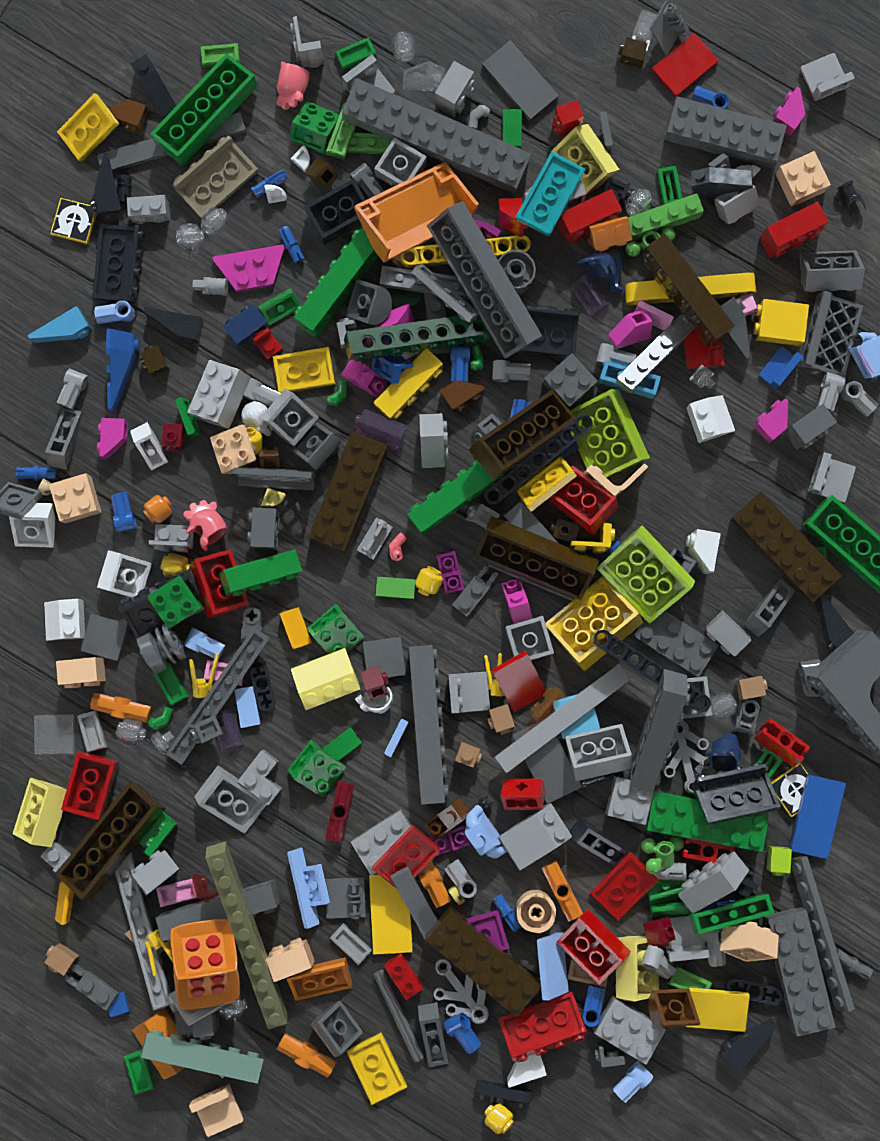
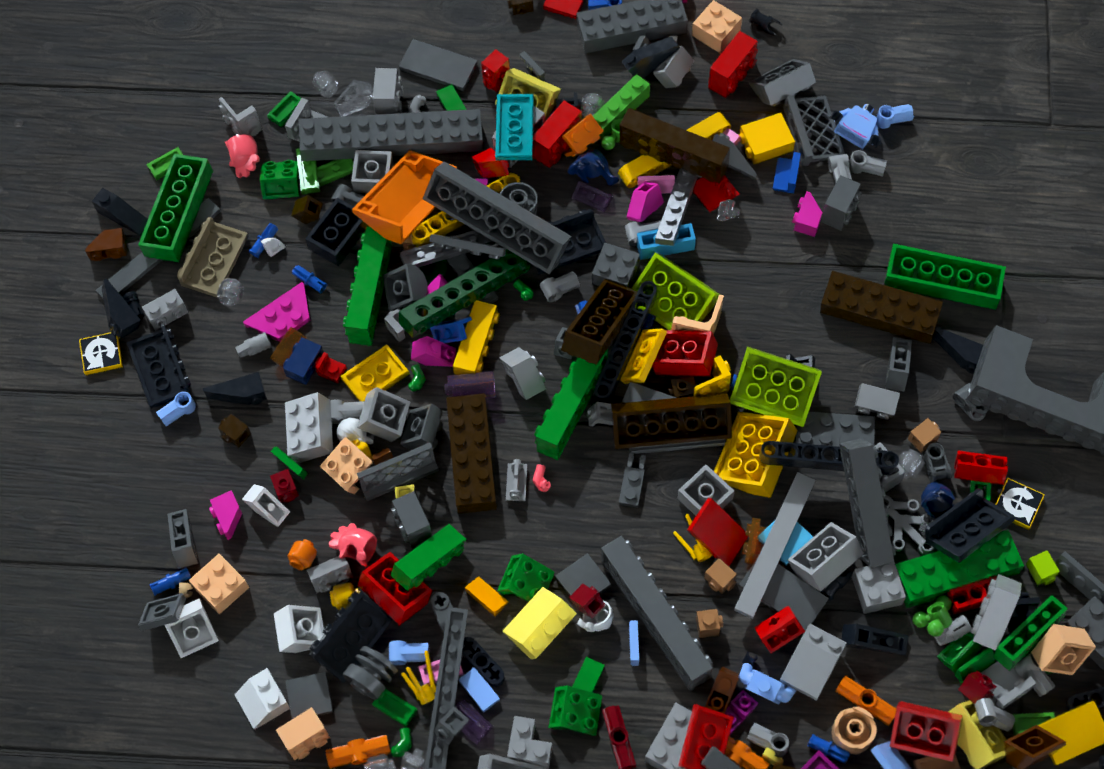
camera: 25 degrees left, 20 degrees down
dark azure slope [27,306,93,343] -> none
yellow tile [57,93,119,162] -> none
light grey piece [57,369,88,409] -> none
blue wedge [106,329,140,412] -> none
blue piece [111,492,137,532] -> none
green bracket [147,576,203,629] -> none
clear head [176,224,204,250] -> none
green slope [258,288,300,325] -> none
white tile [291,145,310,172] -> none
bright green tile [376,577,415,599] -> none
yellow head [415,566,443,596] -> none
magenta slope [436,550,464,594] -> none
reddish brown slope [440,380,485,413] -> none
light grey bracket [448,672,490,713] -> none
blue piece [451,346,470,383] -> none
dark pink slope [501,579,532,624] -> none
red tile [590,851,659,921] -> none
green tile [657,166,682,205] -> none
white slope [686,395,735,443] -> none
white slope [686,529,721,574] -> none
blue tile [789,774,846,859] -> none
light grey bracket [808,452,856,503] -> none
none -> clear orange tile [270,327,307,367]

